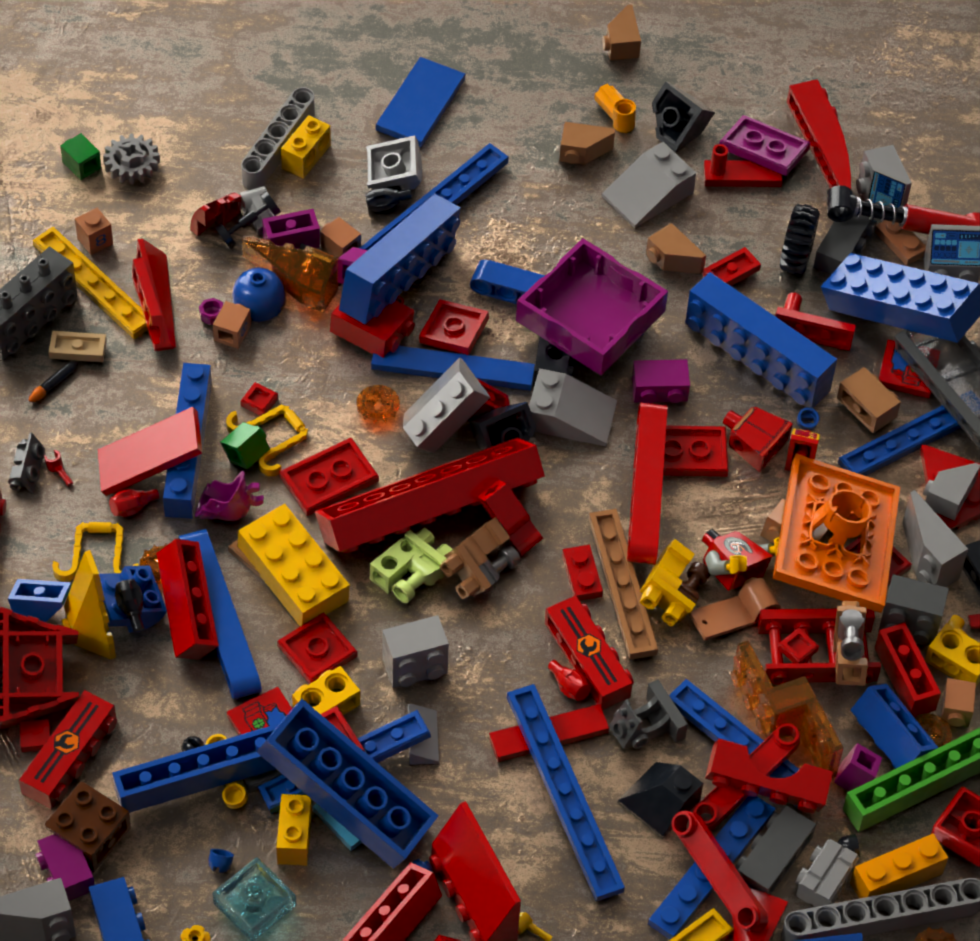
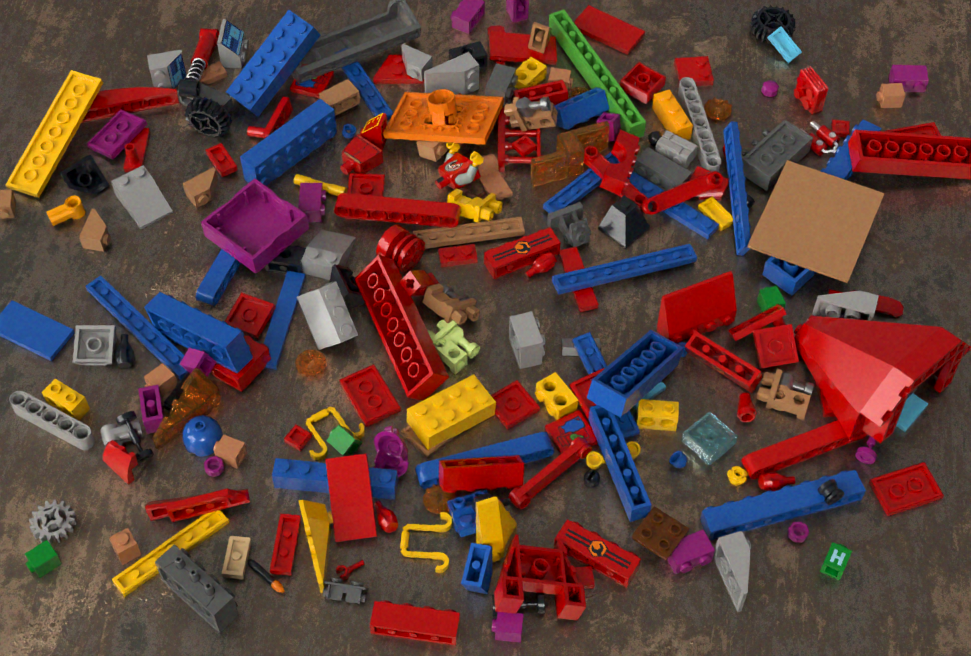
camera: 85 degrees left, 0 degrees up
none -> yellow plate [5,70,103,198]
none -> red plate [270,514,302,576]
none -> yellow piece [293,174,347,196]
none -> yellow wedge [298,499,333,593]
none -> red wheel [376,224,425,274]
none -> red piece [508,436,592,510]

